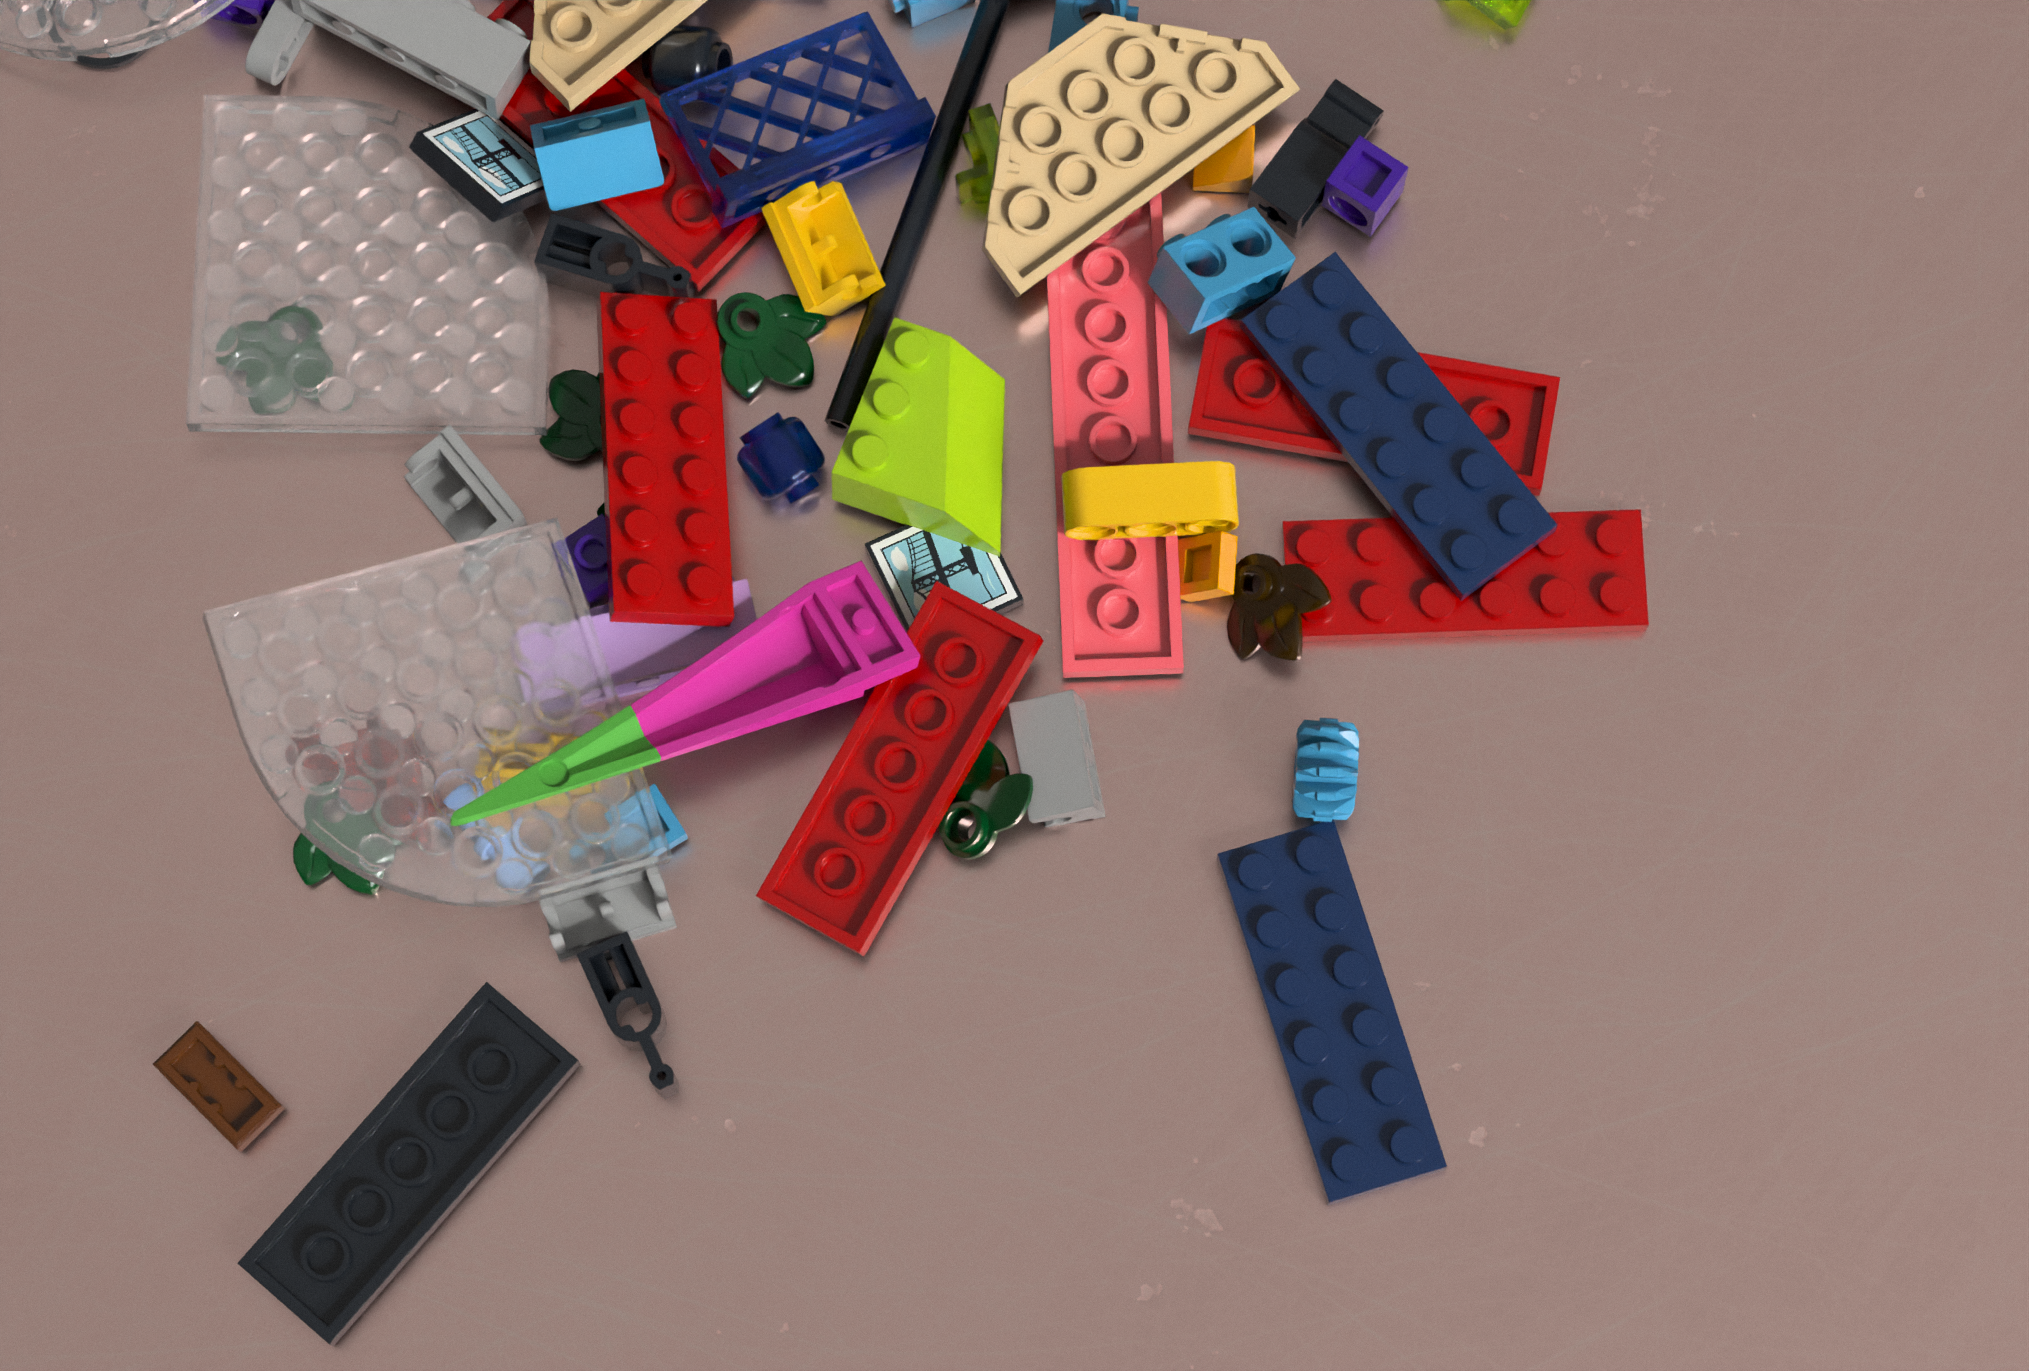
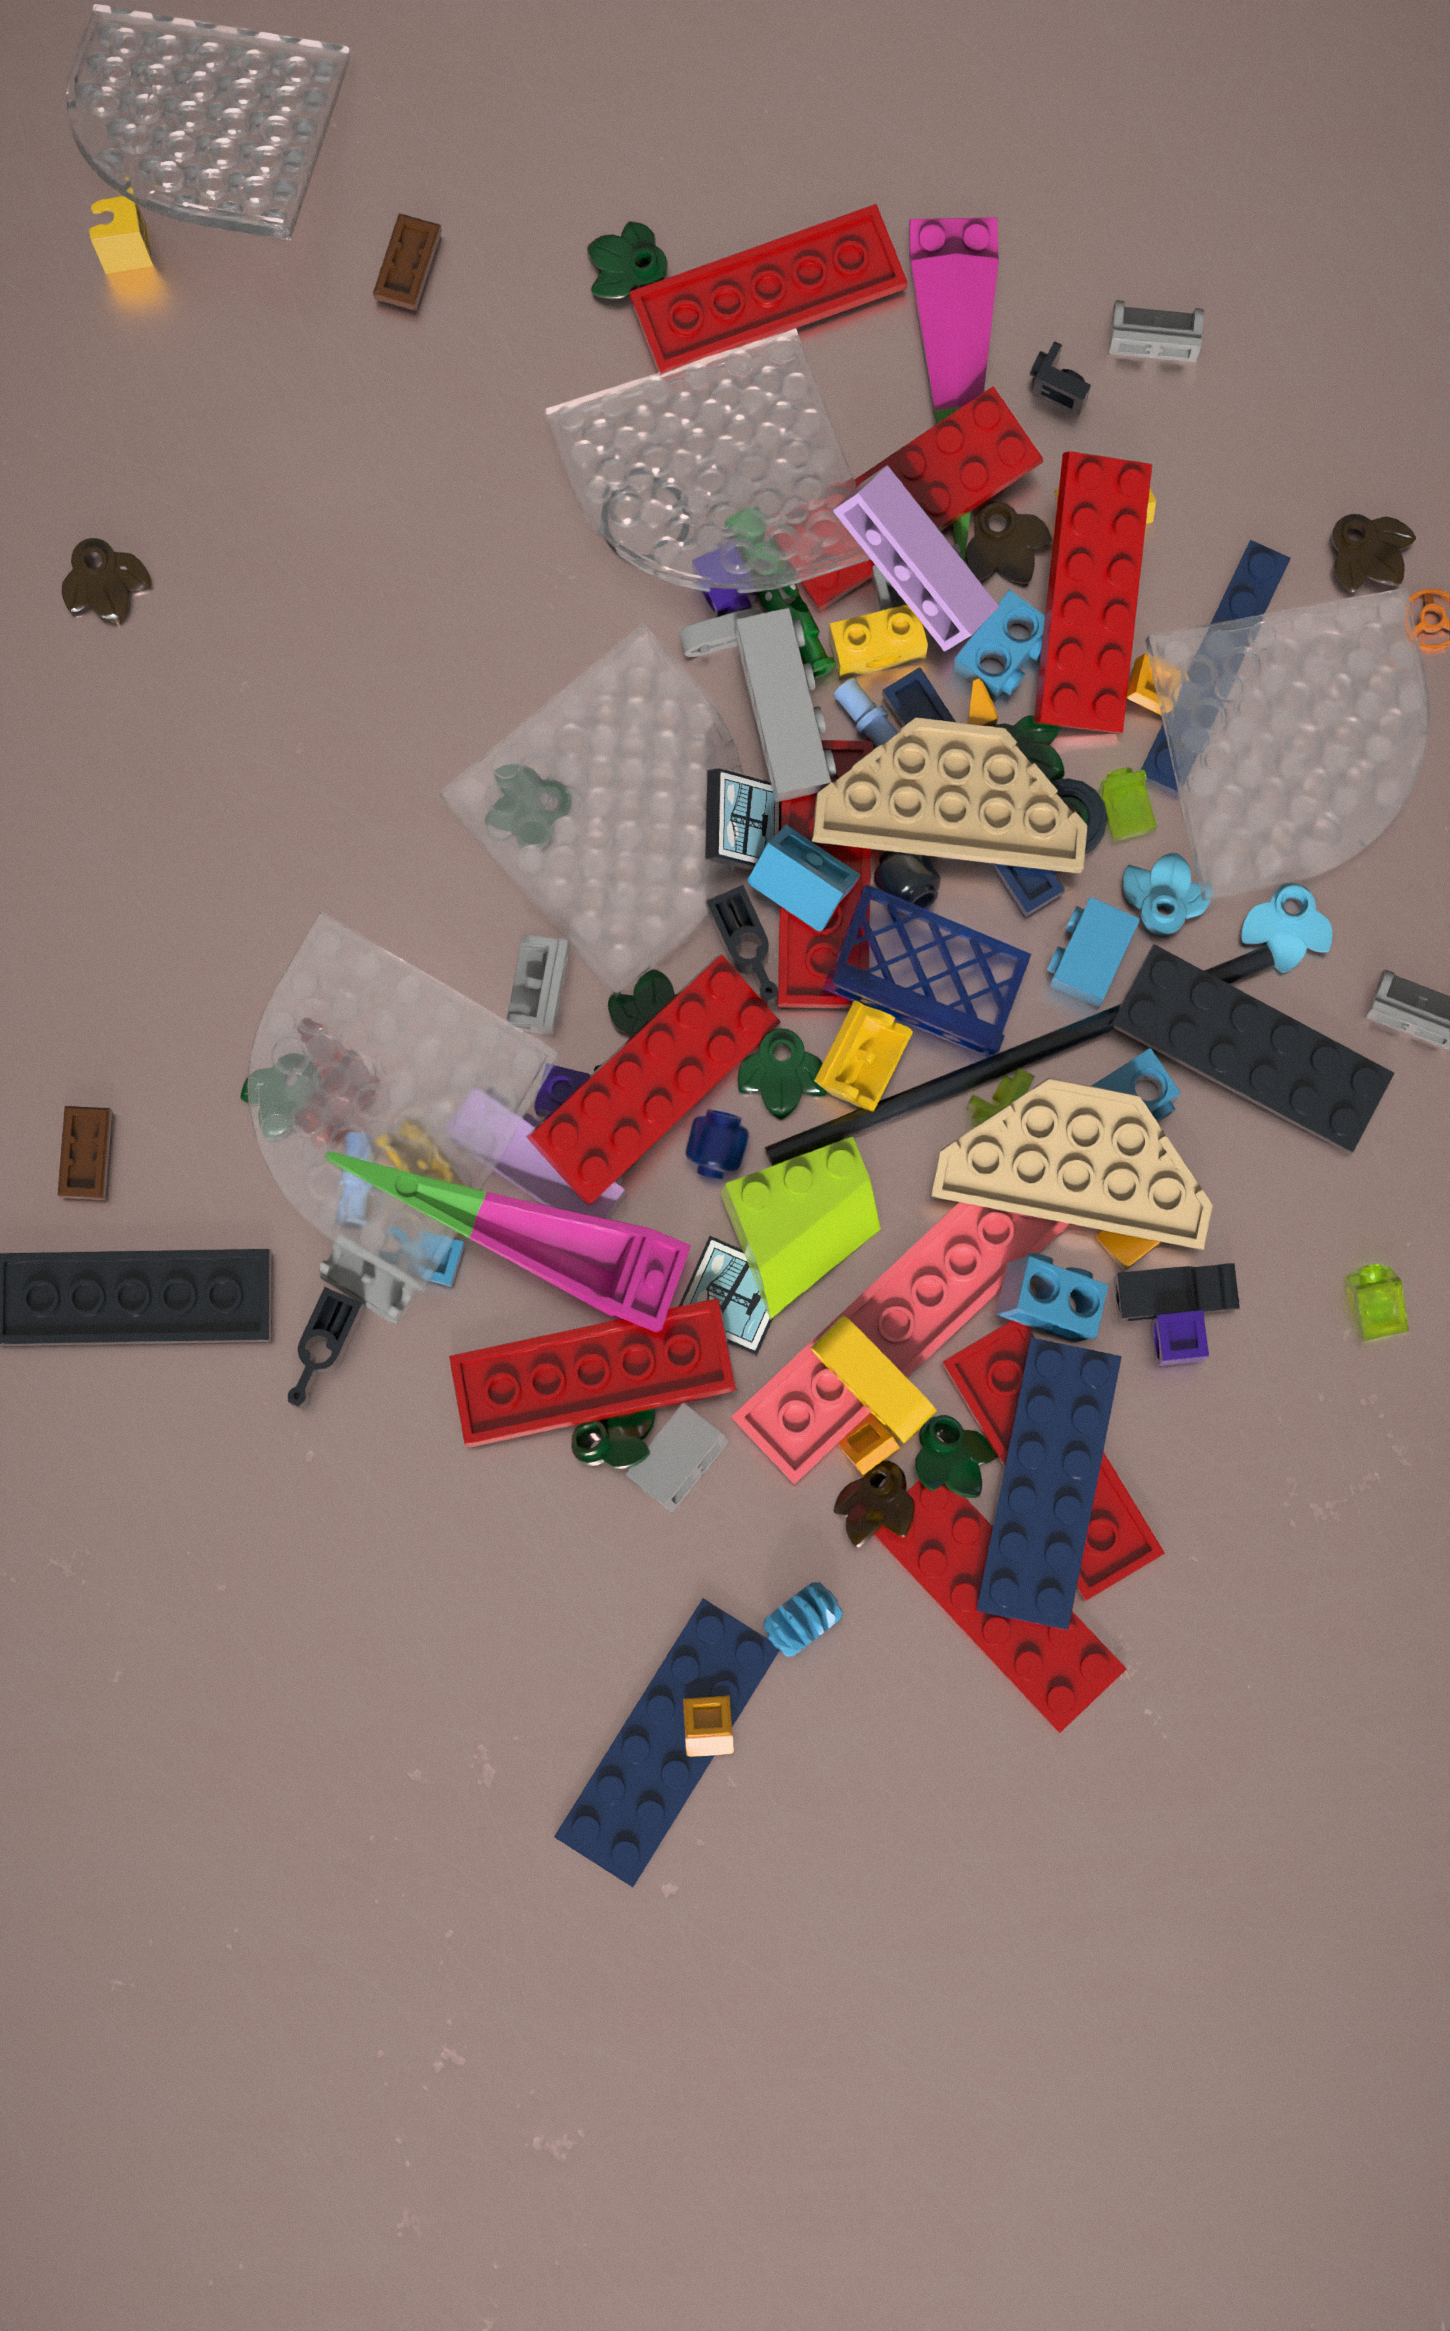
camera: 50 degrees right, 5 degrees up
none -> light orange slope [683,1695,734,1757]
none -> dark green plate [915,1415,997,1498]

